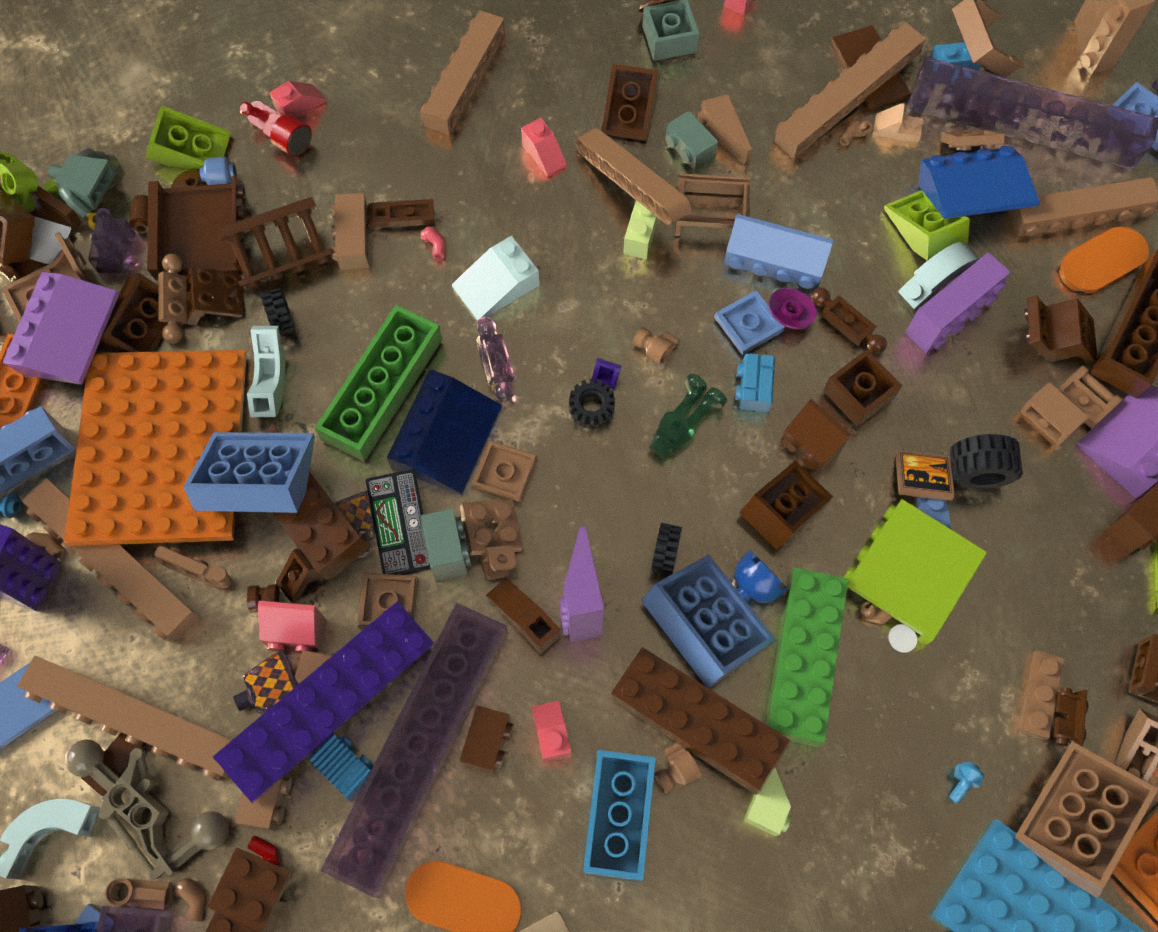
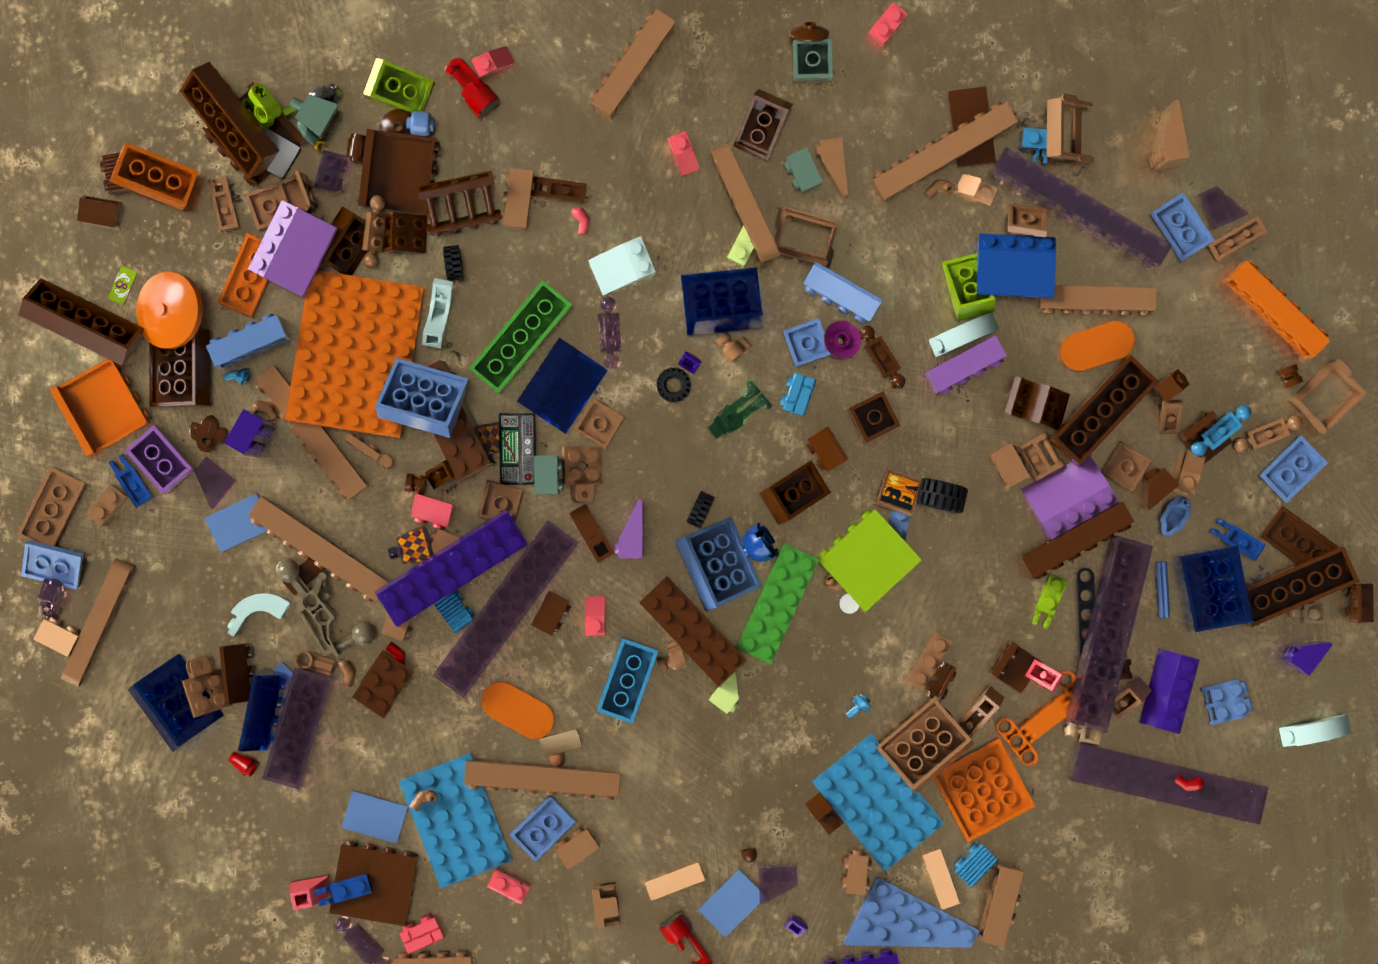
camera: 10 degrees right, 20 degrees up
none -> clear blue slope [681,267,763,335]

